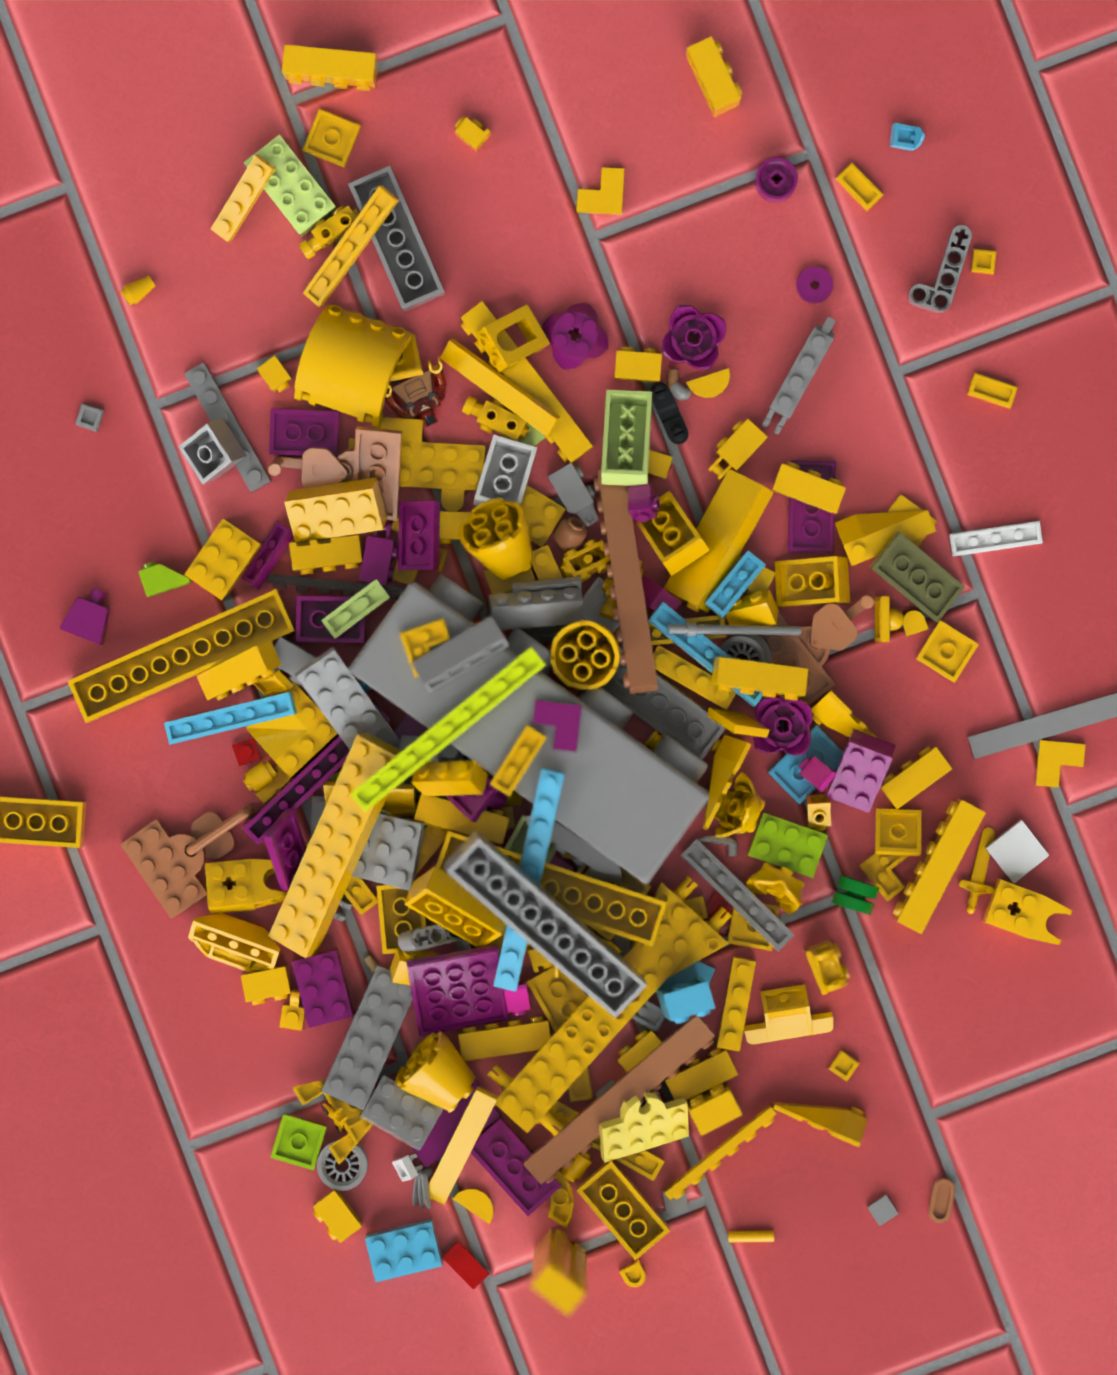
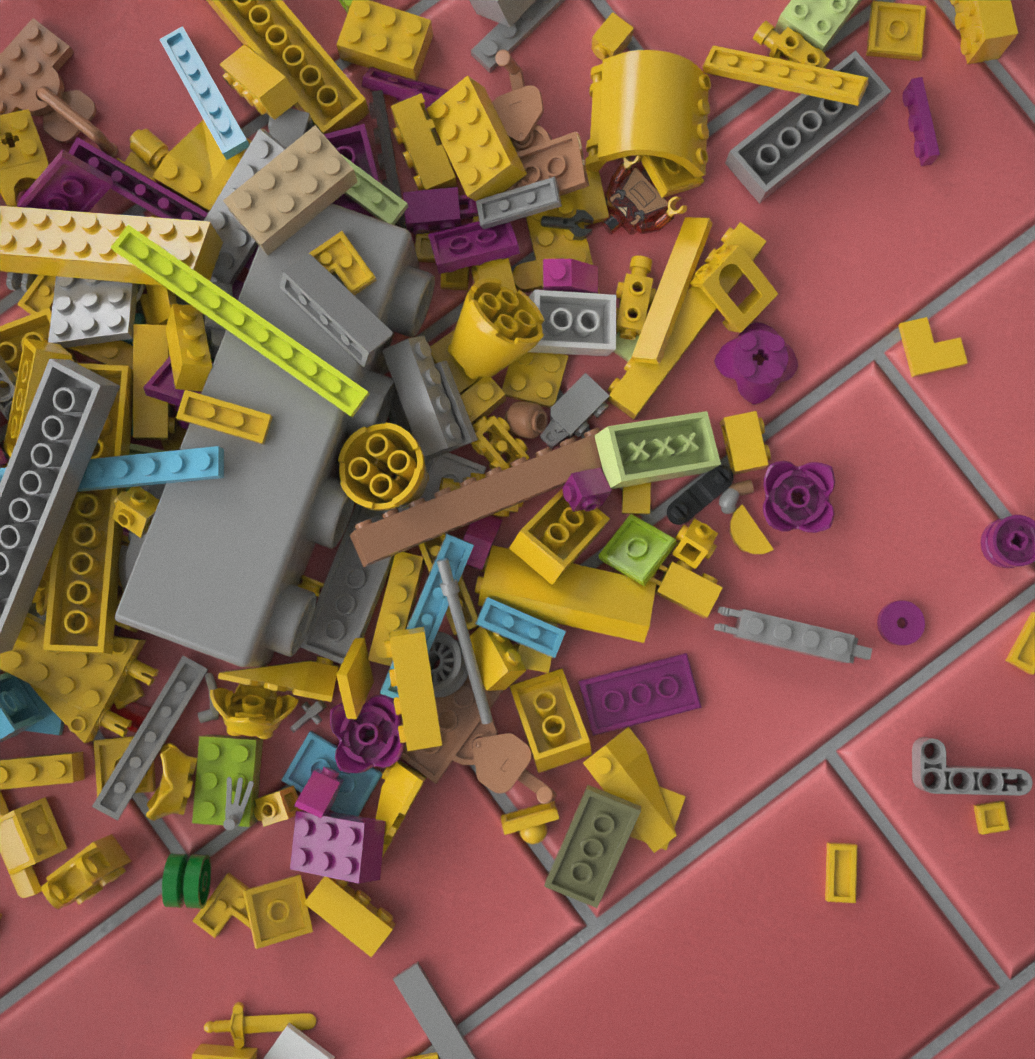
camera: 80 degrees right, 5 degrees down
red plate [232,737,261,766] -> none
yellow tile [253,670,293,696] -> none
magenta plate [269,409,340,457] -> none
yellow brick [455,116,491,152] -> none
magenta tile [533,700,582,752] -> none
yellow brick [771,462,846,514] -> none
yellow brick [892,798,986,935] -> none
yellow tile [903,611,928,636] -> none
yellow plate [916,620,979,683] -> none
white tile [949,521,1043,557] -> none
none -> yellow brick [112,486,160,538]
none -> tan brick [223,125,358,255]
none -> light grey piece [223,777,254,830]
none -> light grey piece [290,700,327,733]
none -> light grey tile [476,177,562,230]
none -> pearl dark grey bar [541,209,594,240]
none -> dark pink slope [543,259,598,294]
none -> lime plate [598,514,677,587]
none -> yellow brick [672,518,718,569]
none -> magenta plate [903,77,940,166]

